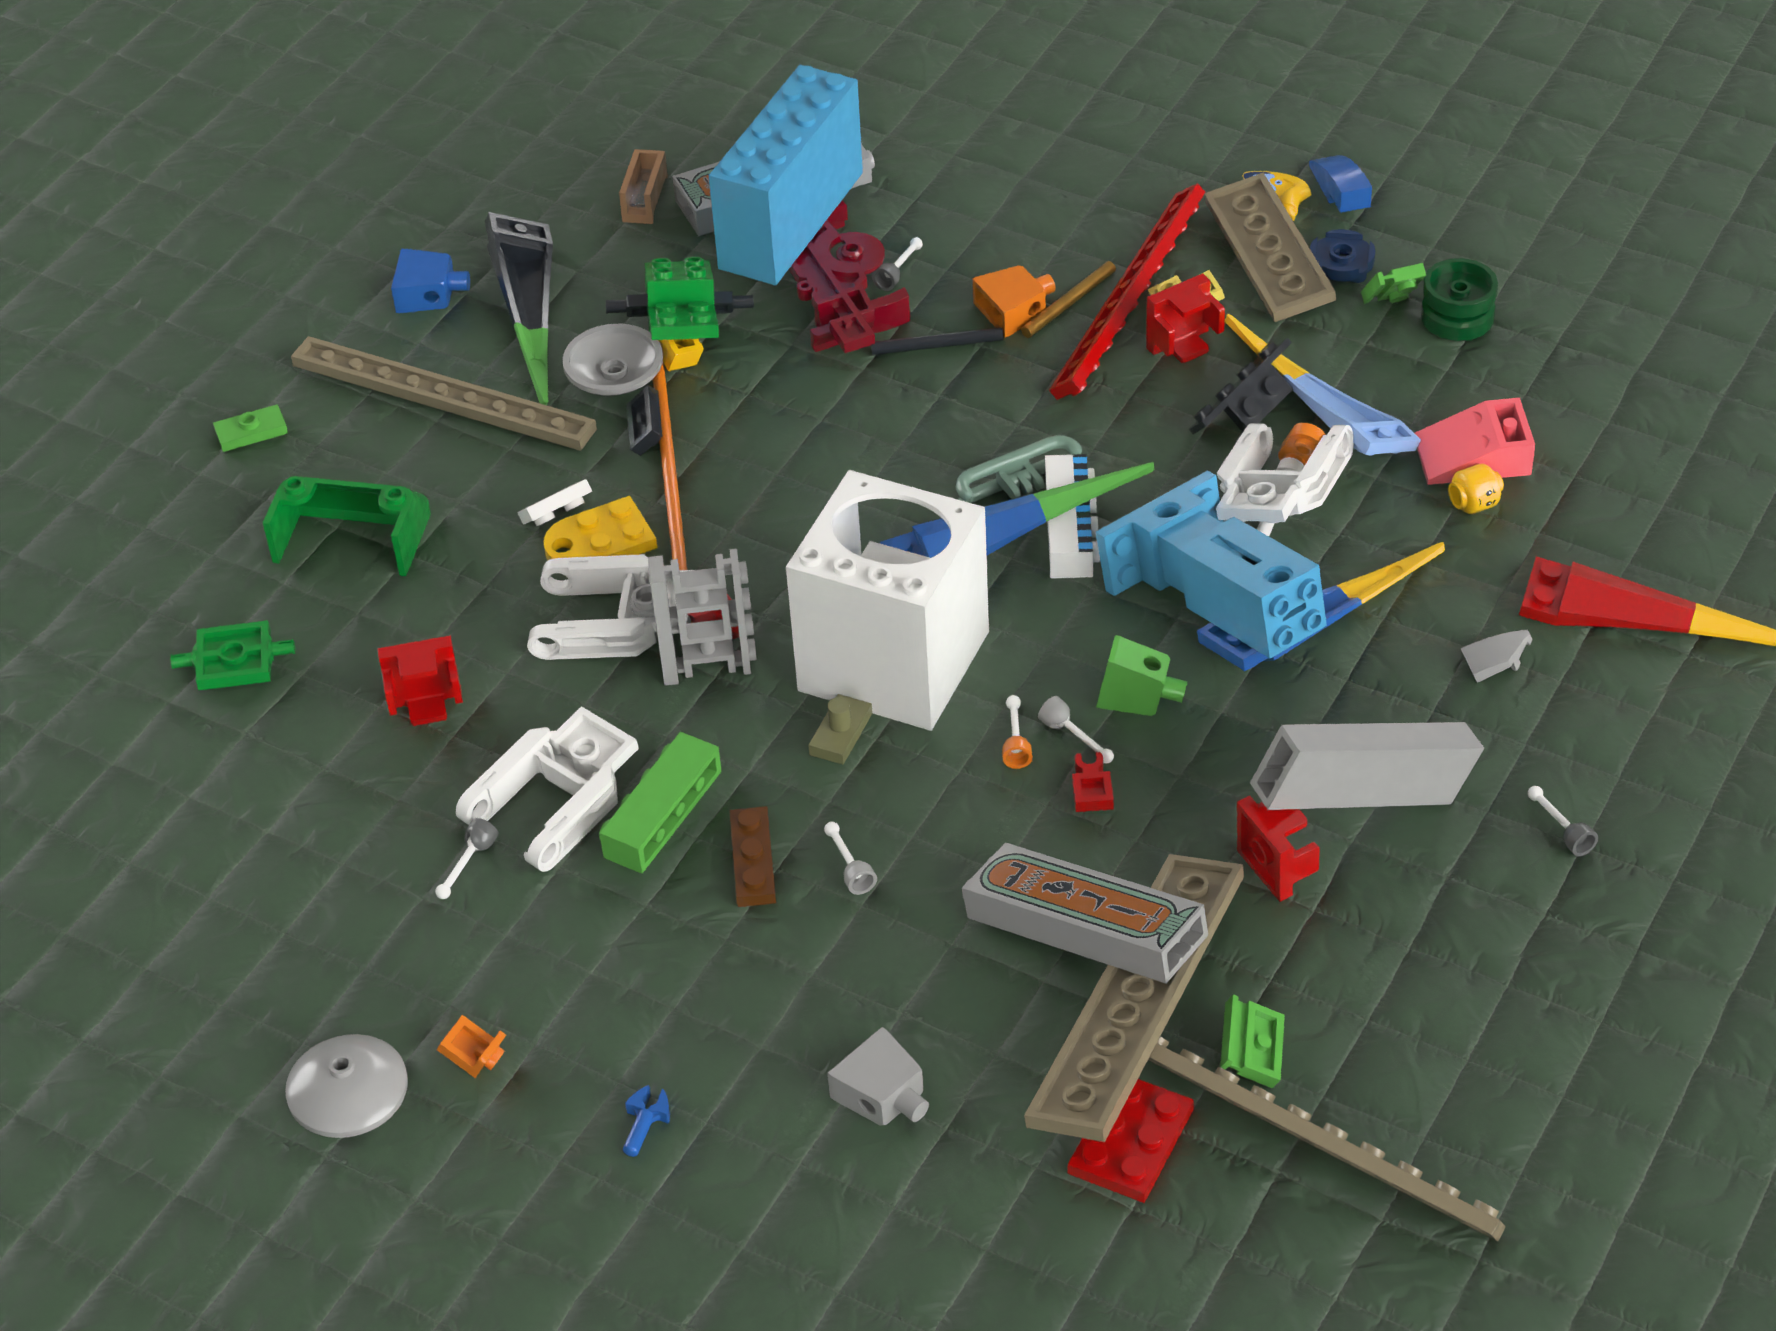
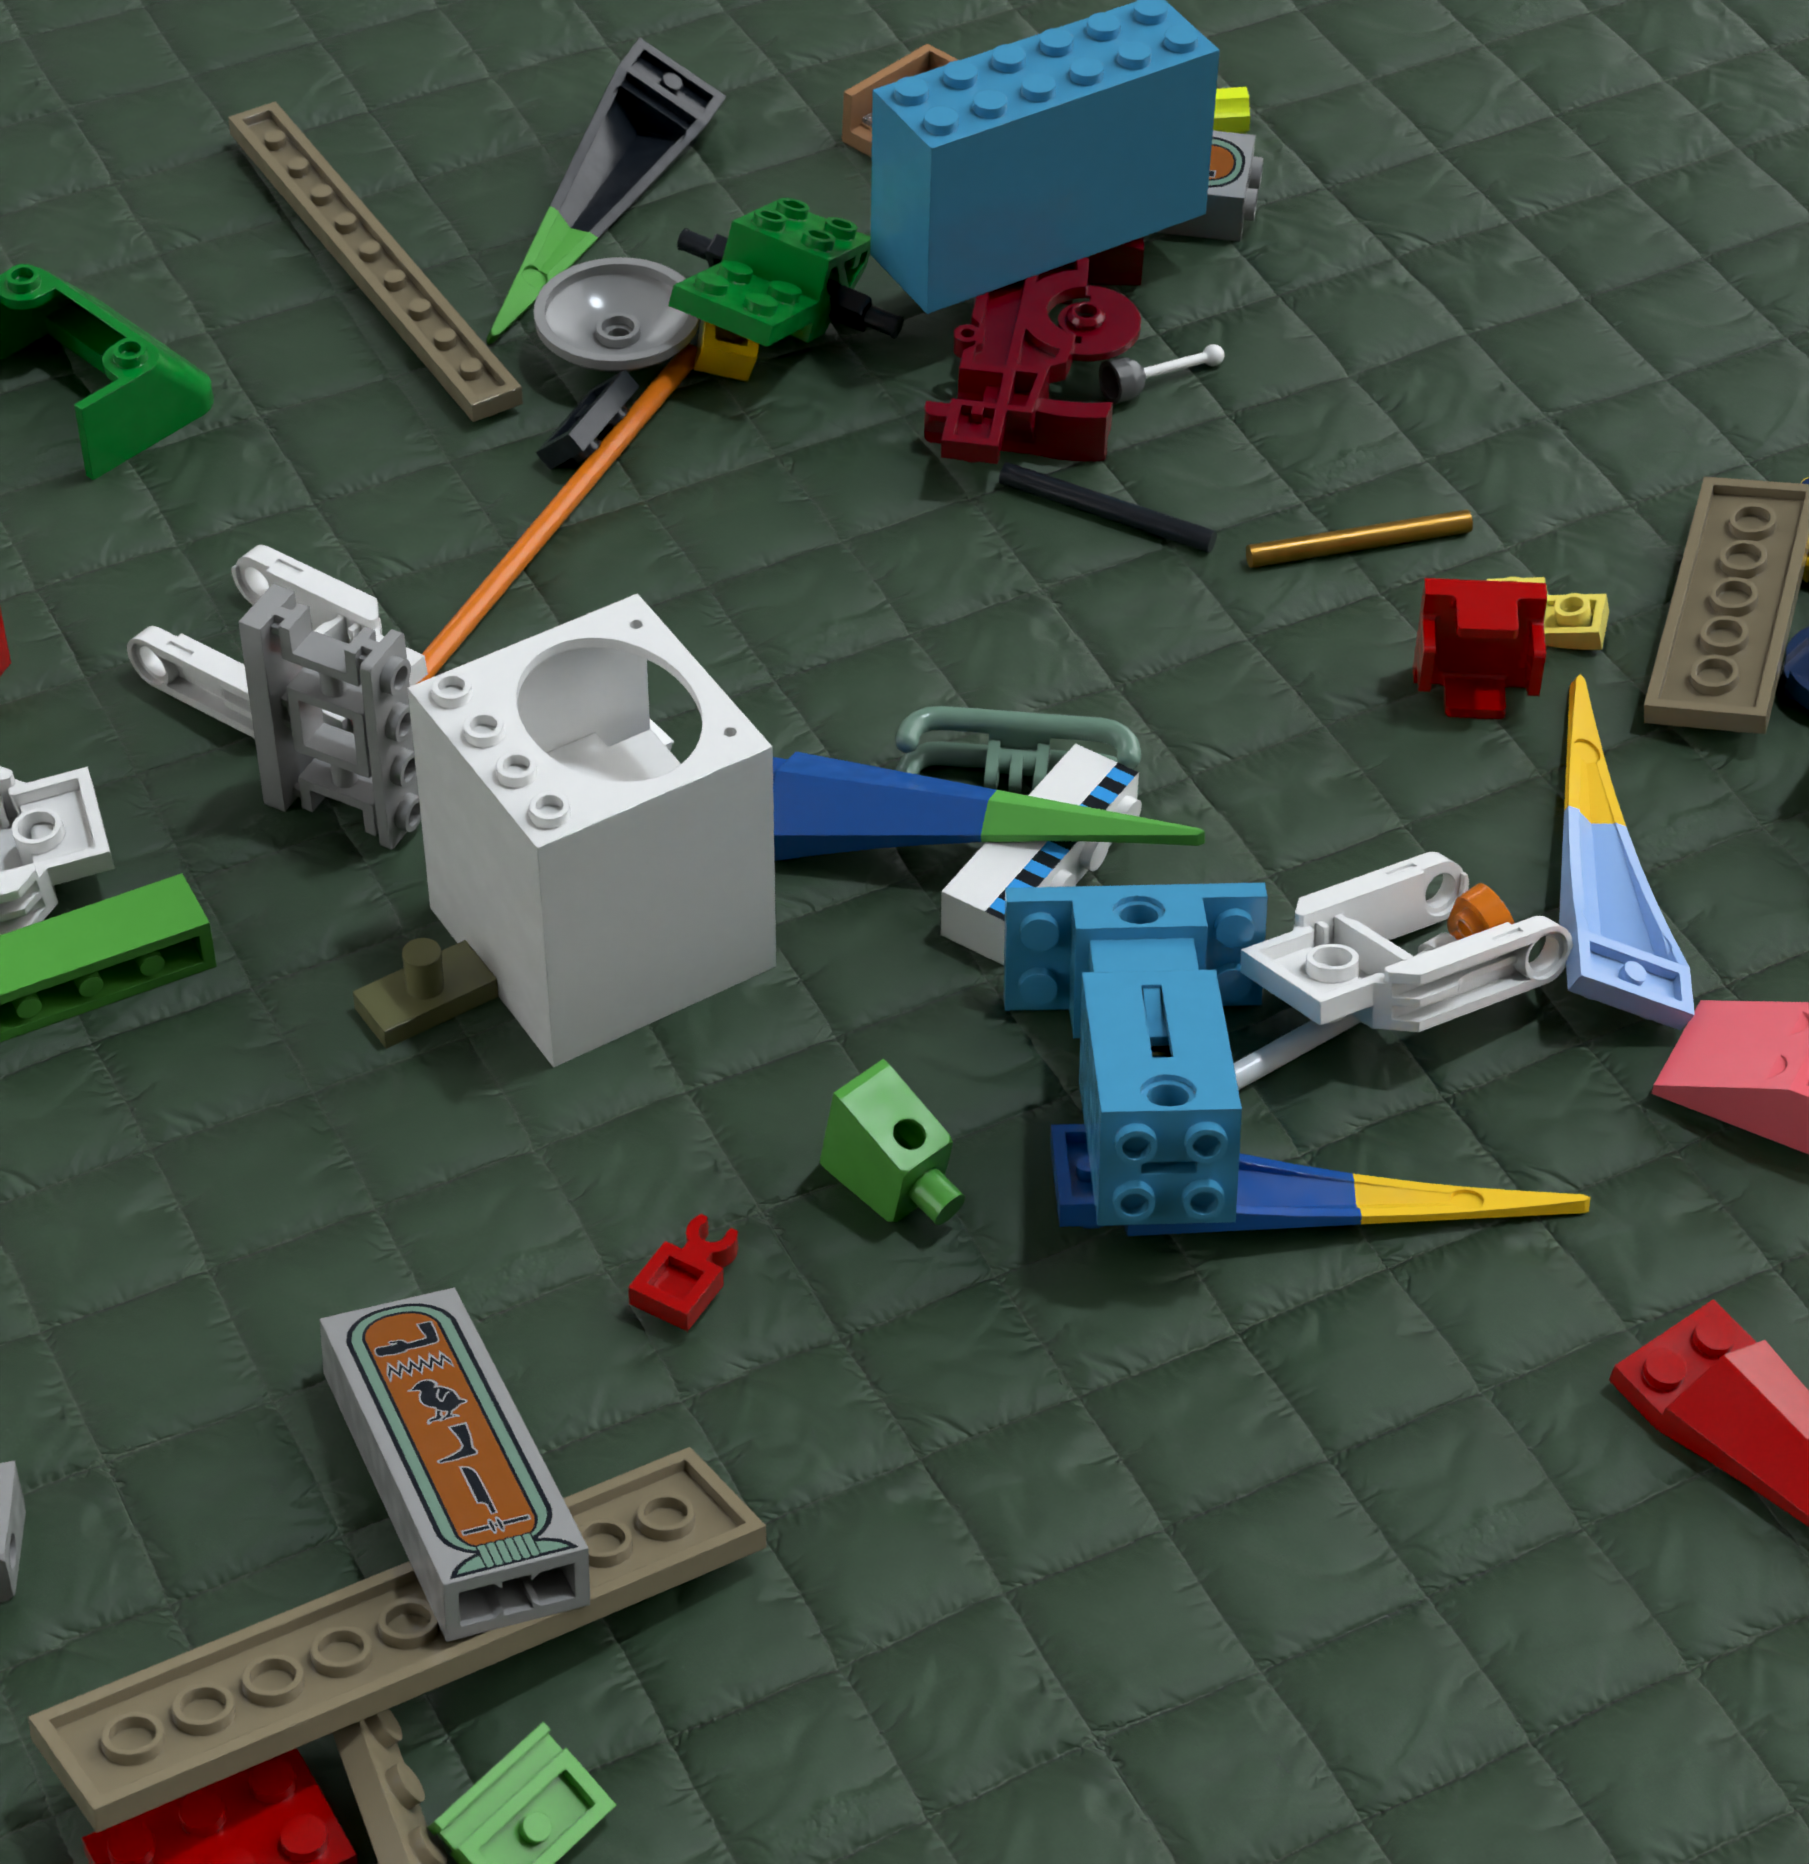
camera: 30 degrees right, 0 degrees up
bright green plate [213,404,288,452] -> none
blue torso [391,249,470,313] -> none
white plate [517,479,592,526] -> none
yellow plate [544,495,658,561] -> none
reddish brown plate [730,806,776,907] -> none
light grey hinge [824,822,877,895] -> none
orange torso [972,265,1056,338] -> none
orange hinge [1002,695,1033,769] -> none
hinge [1038,696,1114,763] -> none
red plate [1049,183,1205,400] -> none
black bracket [1189,338,1293,434] -> none
red panel [1237,795,1320,902] -> none
light grey brick [1250,722,1484,810] -> none
yellow head [1448,464,1504,514] -> none
light grey slope [1461,630,1532,683] -> none
dark grey hinge [1528,786,1598,856] -> none

